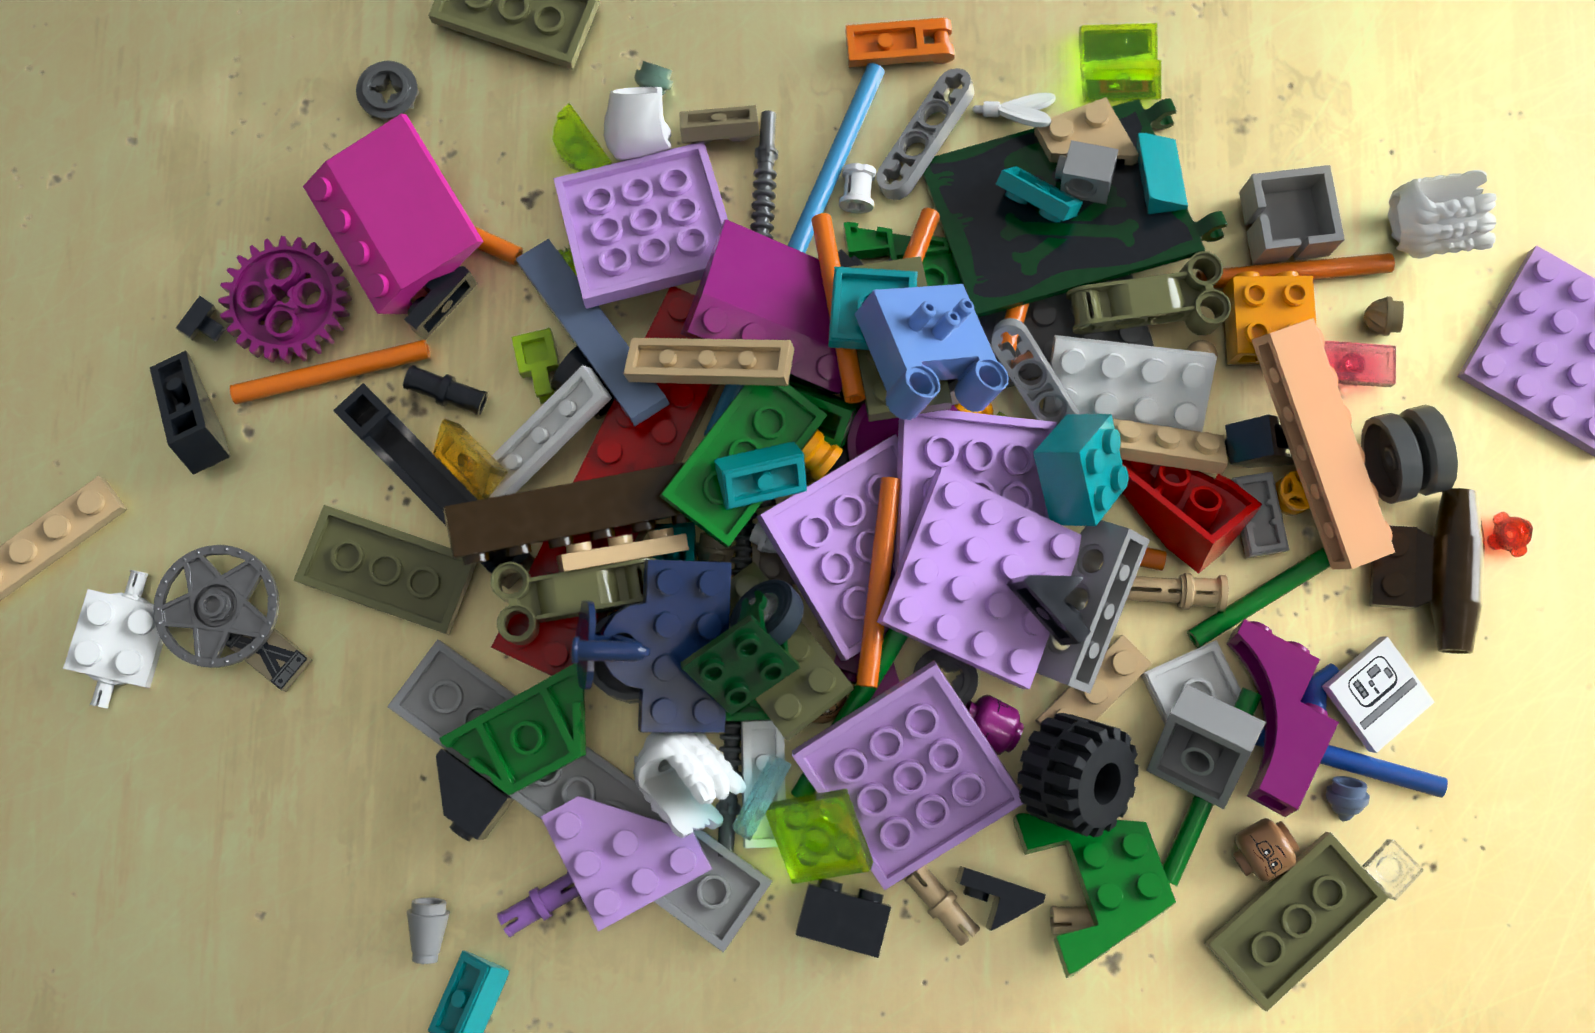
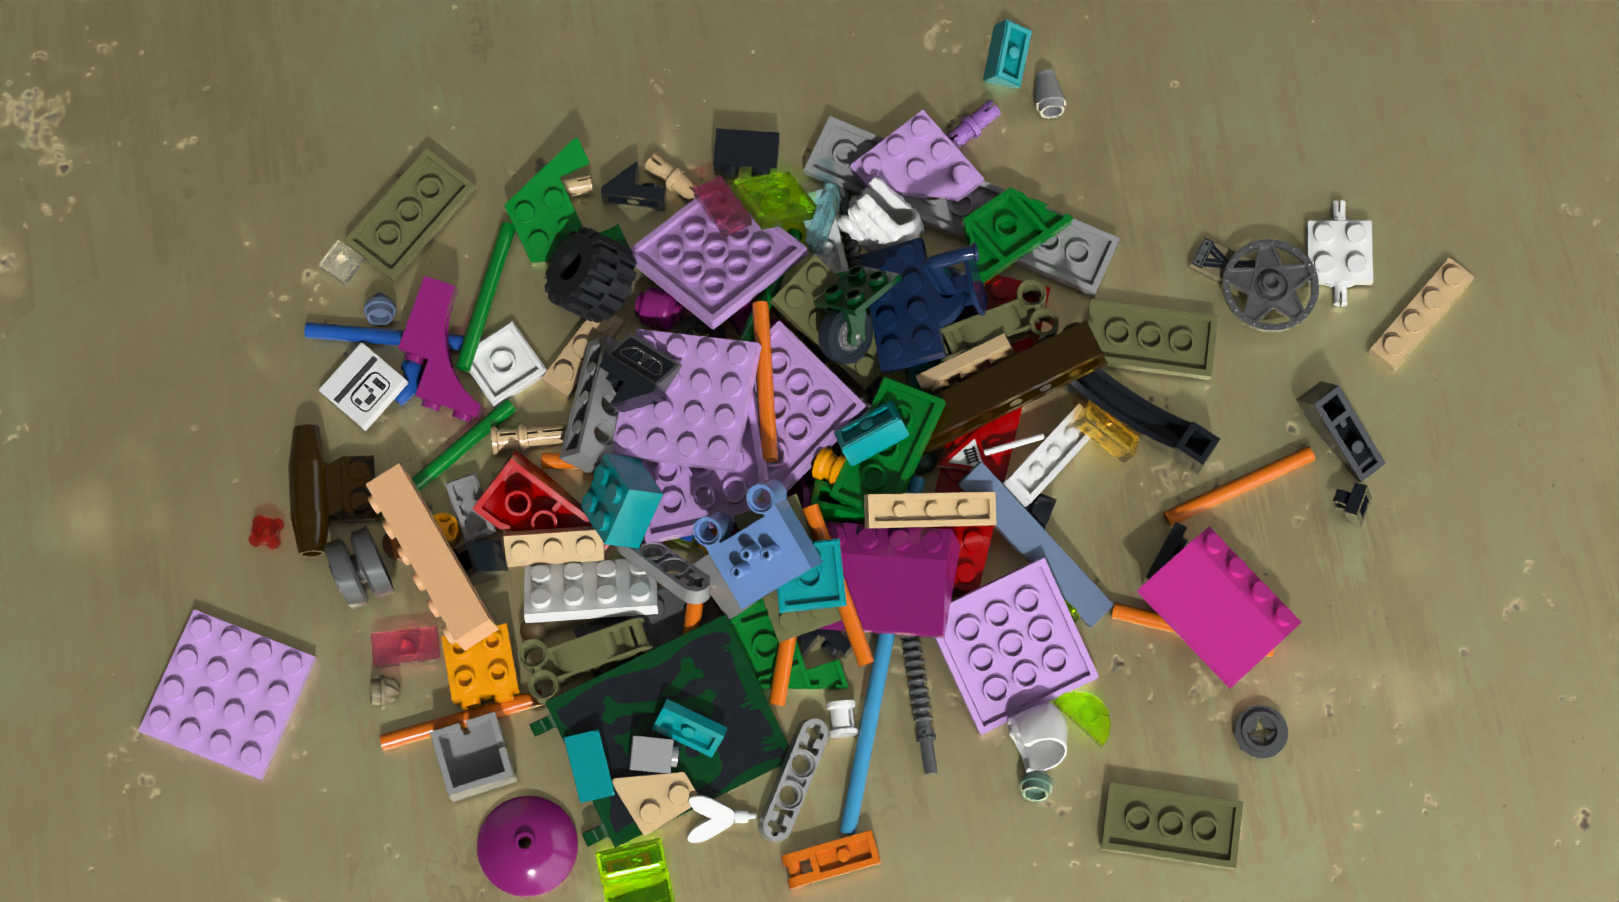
camera: 170 degrees right, 5 degrees down
magenta gear [218,236,352,364] -> none
black pin [403,365,488,416] -> none
black slope [436,749,514,842] -> none
lime plate [512,328,560,404] -> none
dark tan plate [680,105,759,144] -> none
light grey slope [1146,685,1266,809] -> none
medium nougat head [1232,818,1300,882] -> none
white piece [1388,170,1497,259] -> none
none -> magenta dish [477,796,578,897]
none -> slope [608,333,683,393]
none -> clear pink plate [693,176,752,238]
none -> piece [937,430,1044,471]

